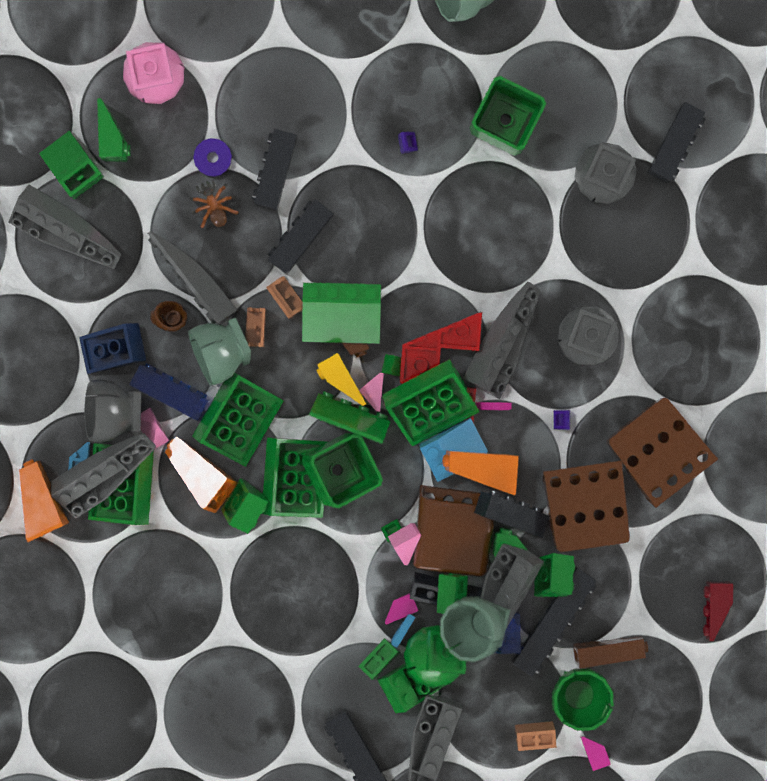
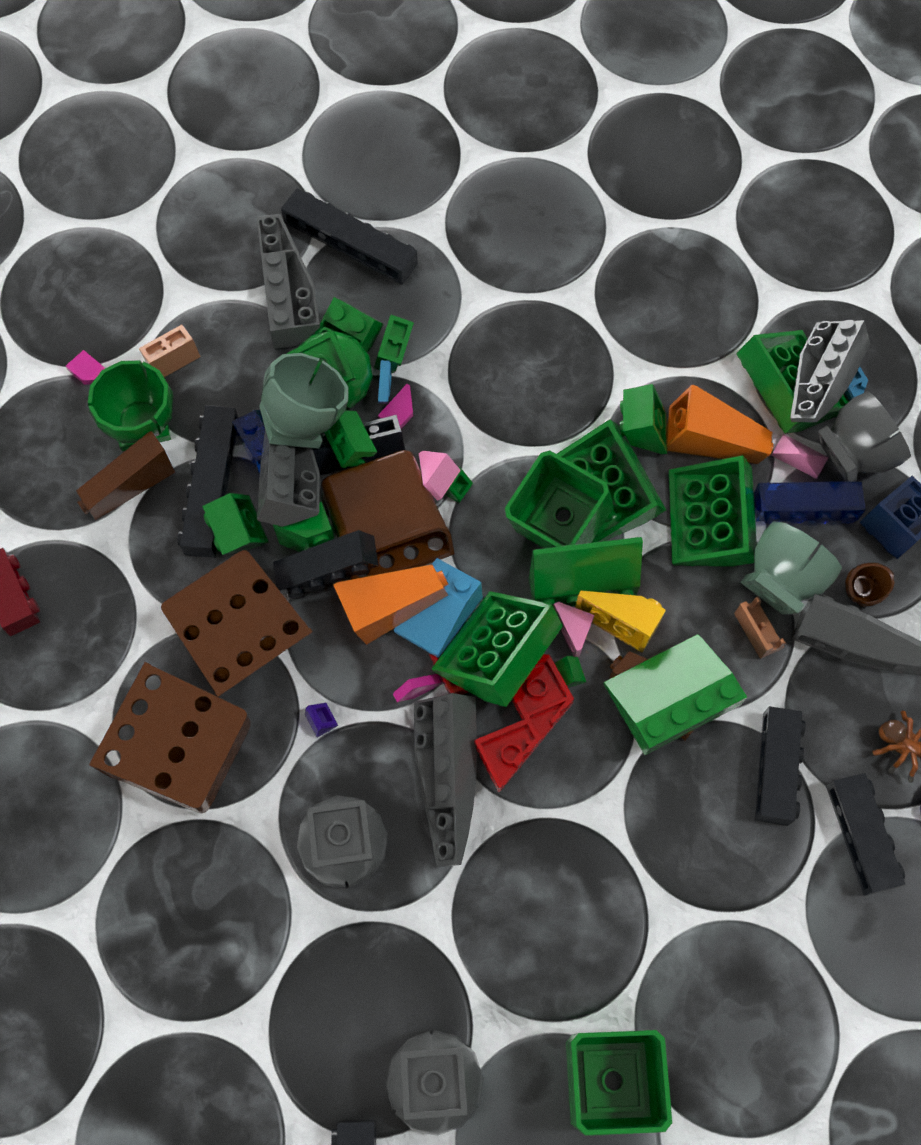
camera: 155 degrees right, 20 degrees down
orange slope [19,459,69,542] -> none
nougat hinge [266,276,303,319] -> none
dark purple slope [398,132,418,154] -> none

